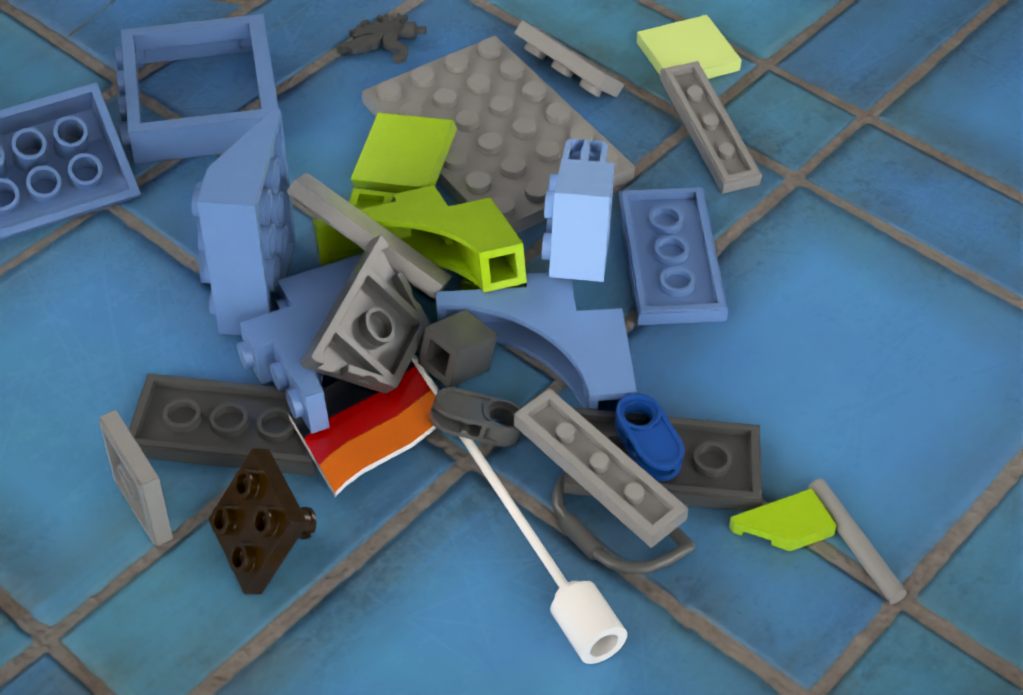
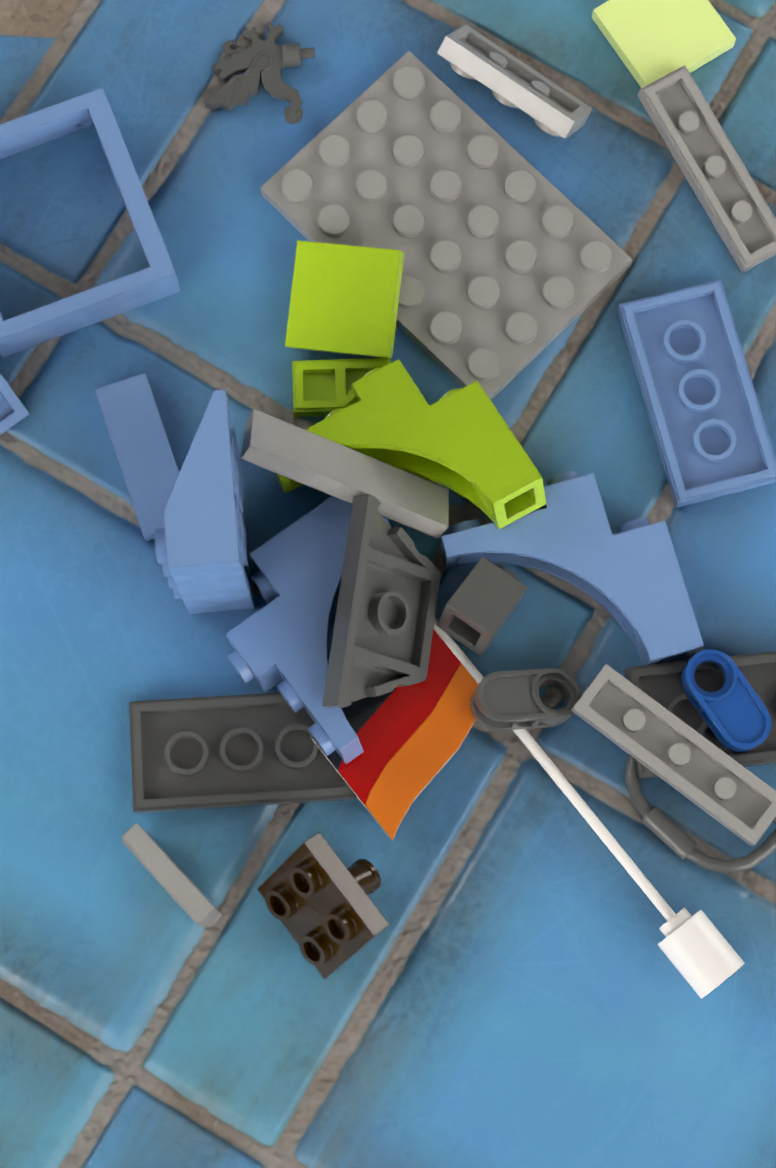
camera: 10 degrees left, 30 degrees up
light blue brick [542,139,615,282] -> none

